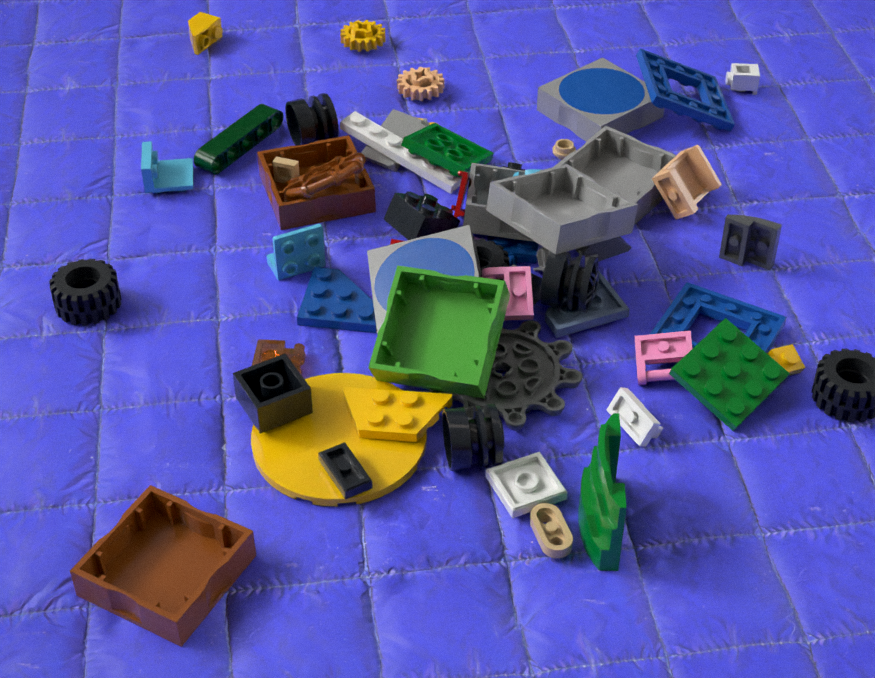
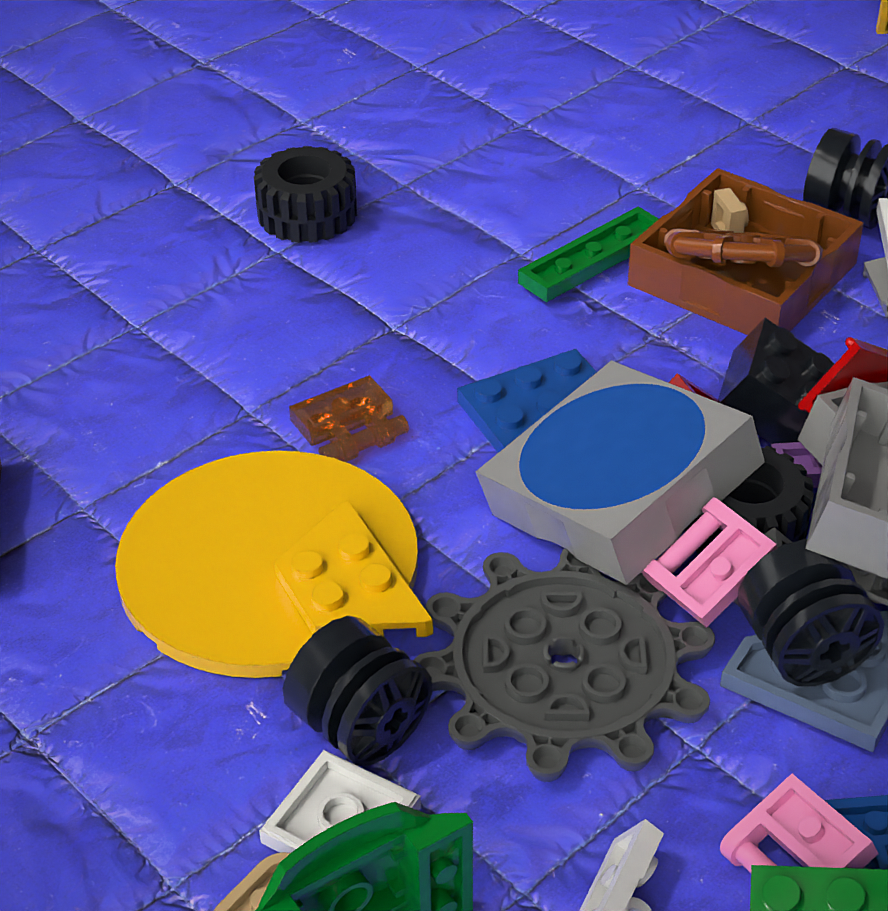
camera: 55 degrees right, 0 degrees up
medium azure bracket [141,141,194,193] -> none
dark green beam [194,104,284,174] -> none
black brick [233,353,313,434] -> none
medium azure bracket [266,224,326,280] -> none
black plate [318,442,373,499] -> none
bright green tile [368,265,510,398] -> none
none -> green plate [518,206,659,303]

